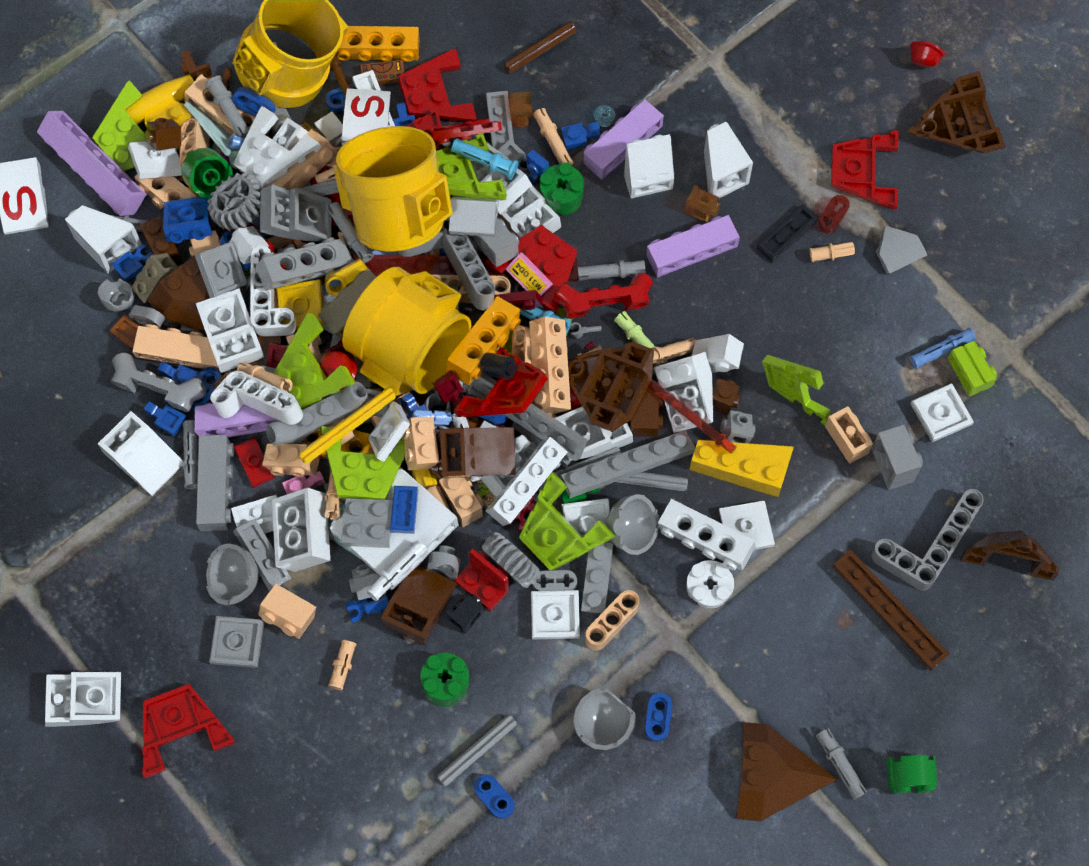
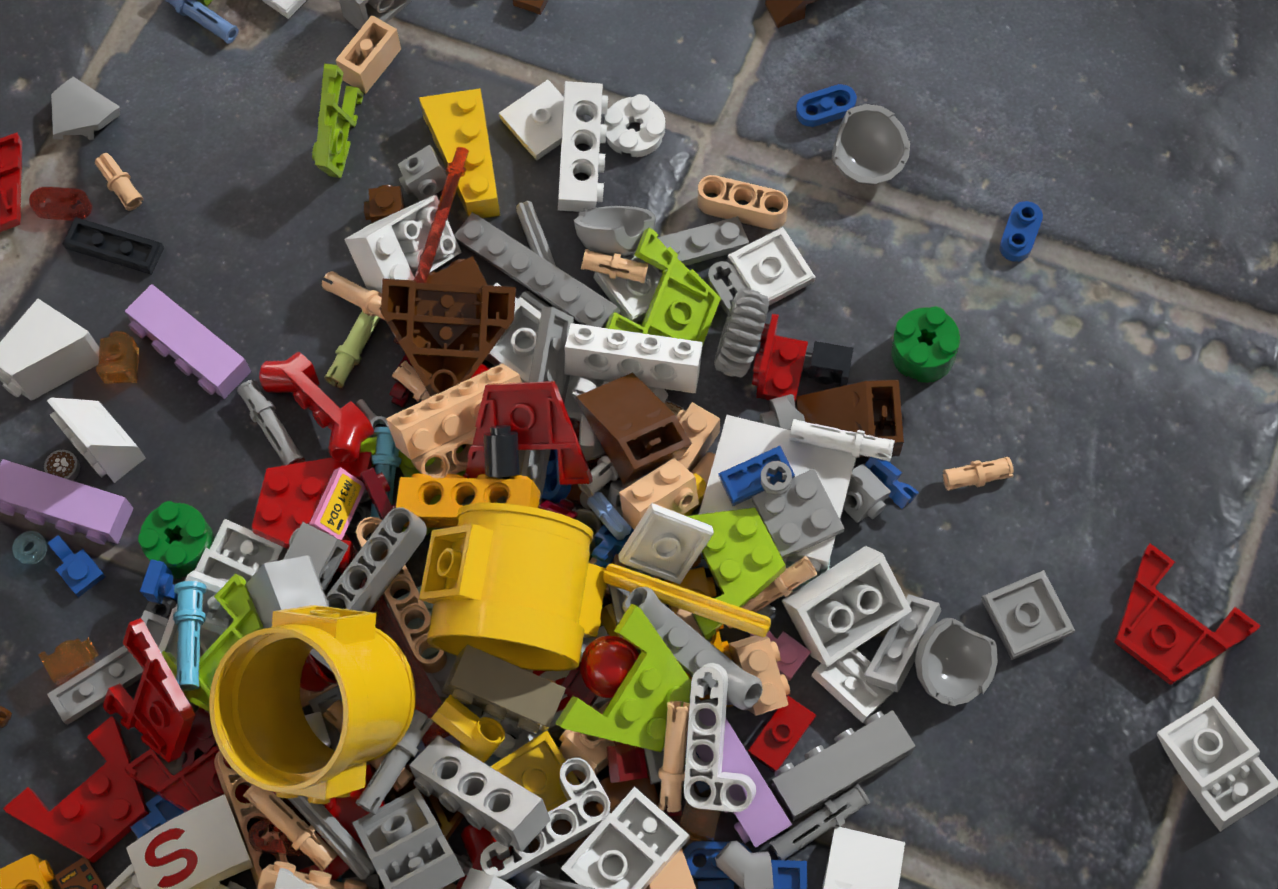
camera: 115 degrees left, 0 degrees up
light nougat brick [259,584,316,639] -> none
light grey axle [437,715,516,786] -> none
light nougat pin [533,108,573,165] -> none
white brick [692,334,744,373] -> none
none -> light nougat pin [581,249,649,284]
none -> light grey bush [761,461,792,495]

